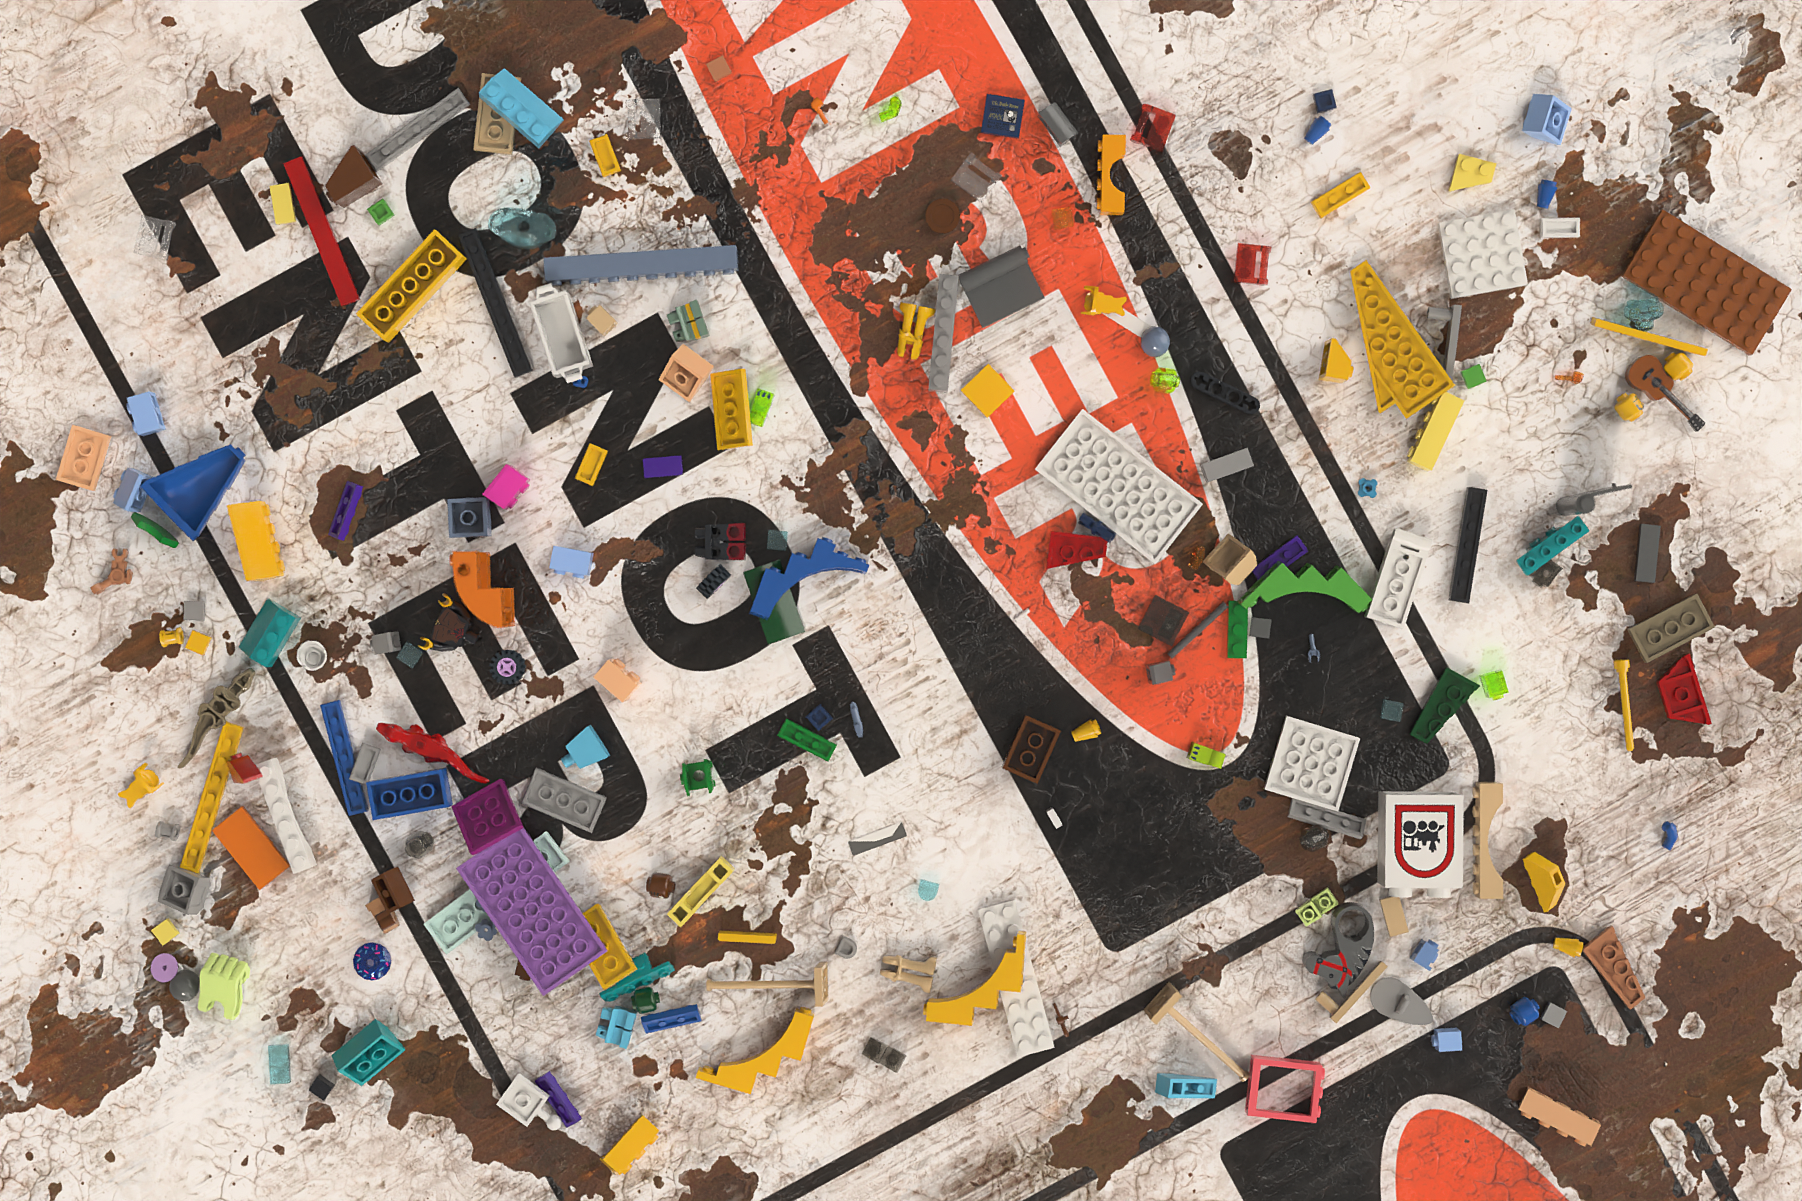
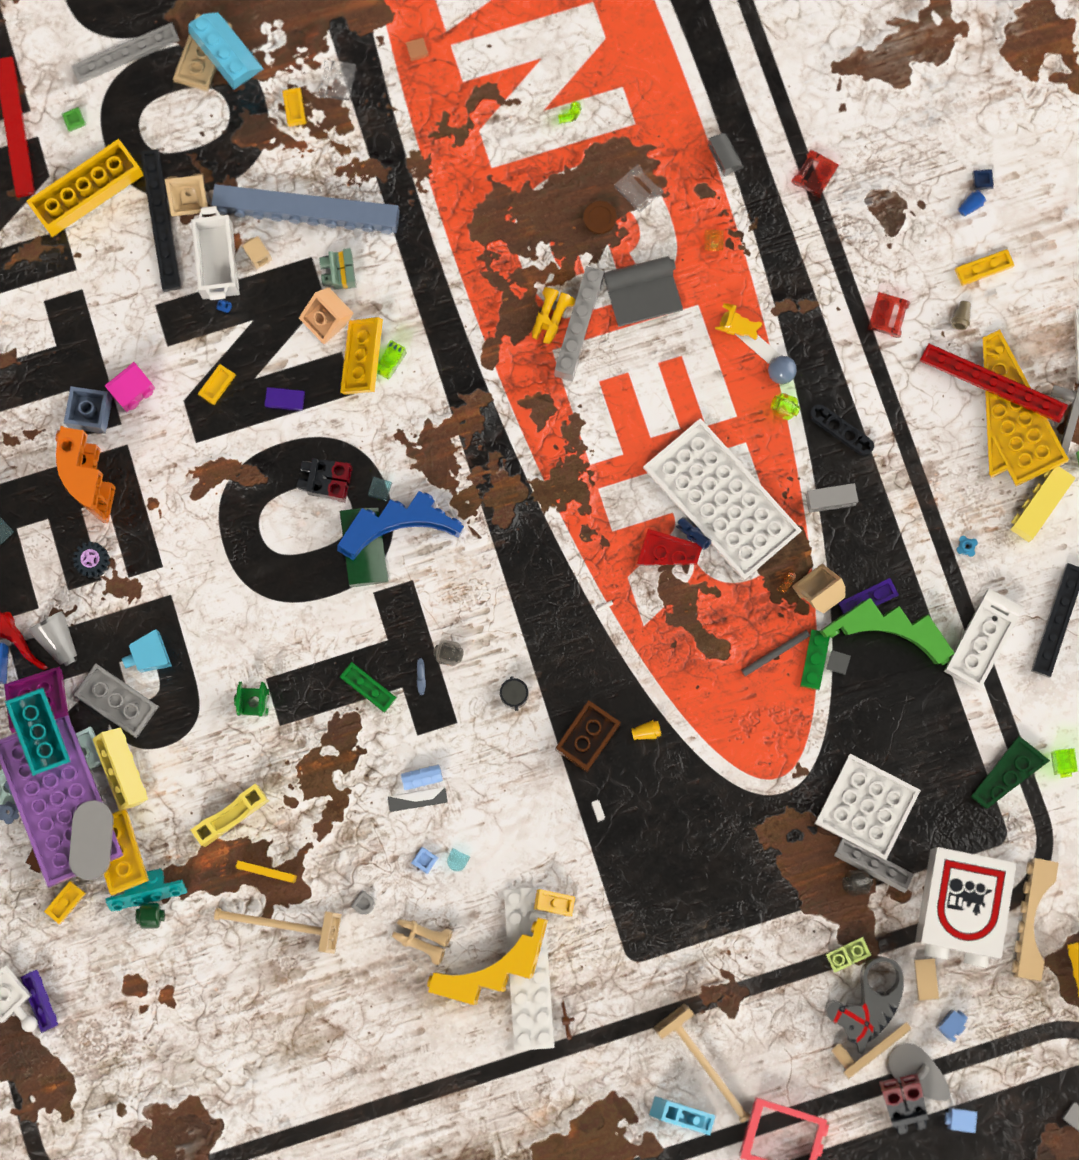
camera: 15 degrees right, 10 degrees down
reddish brown slope [325,145,383,208] -> none
torso [418,593,479,652] -> none
clear light blue piece [488,207,556,249] -> none
light blue brick [549,546,594,579] -> none
light nougat brick [594,658,642,703] -> none
medium azure hips [596,1005,637,1049] -> none
yellow wedge [600,1115,659,1175] -> none
blue plate [641,1004,702,1034] -> none
reddish brown head [646,873,676,899] -> none
black wheel [696,564,731,599] -> none
yellow arch [696,1007,814,1094] -> none
dark blue tile [806,704,833,731] -> none
orange hand [811,97,828,125] -> none
clear smoke slope [862,1037,907,1073] -> none
yellow tile [961,364,1015,418] -> none
dark blue tile [981,94,1025,139] -> none
light orange arch [1096,135,1126,215] -> none
clear smoke tile [1137,595,1189,646] -> none
dark grey slope [1145,661,1176,685] -> none
lime leg [1187,742,1226,769] -> none
sand blue hand [1308,634,1320,662] -> none
yellow slope [1319,338,1353,383] -> none
clear light blue tile [1380,700,1404,722] -> none
blue head [1509,997,1540,1026] -> none
none -> teal brick [5,688,71,776]
none -> light grey cone [28,611,77,666]
none -> yellow plate [44,881,86,924]
none -> light grey tile [69,801,114,881]
none -> light yellow brick [92,728,148,811]
none -> tan brick [165,173,208,216]
none -> light blue axle [401,764,443,790]
none -> light blue tile [411,847,438,874]
none -> clear smoke head [434,640,464,666]
none -> pearl dark grey piece [500,676,529,711]
none -> yellow plate [534,889,575,917]
none -> hips [880,1073,928,1134]
none -> red tile [920,343,1068,423]
none -> dark tan cone [951,301,971,330]

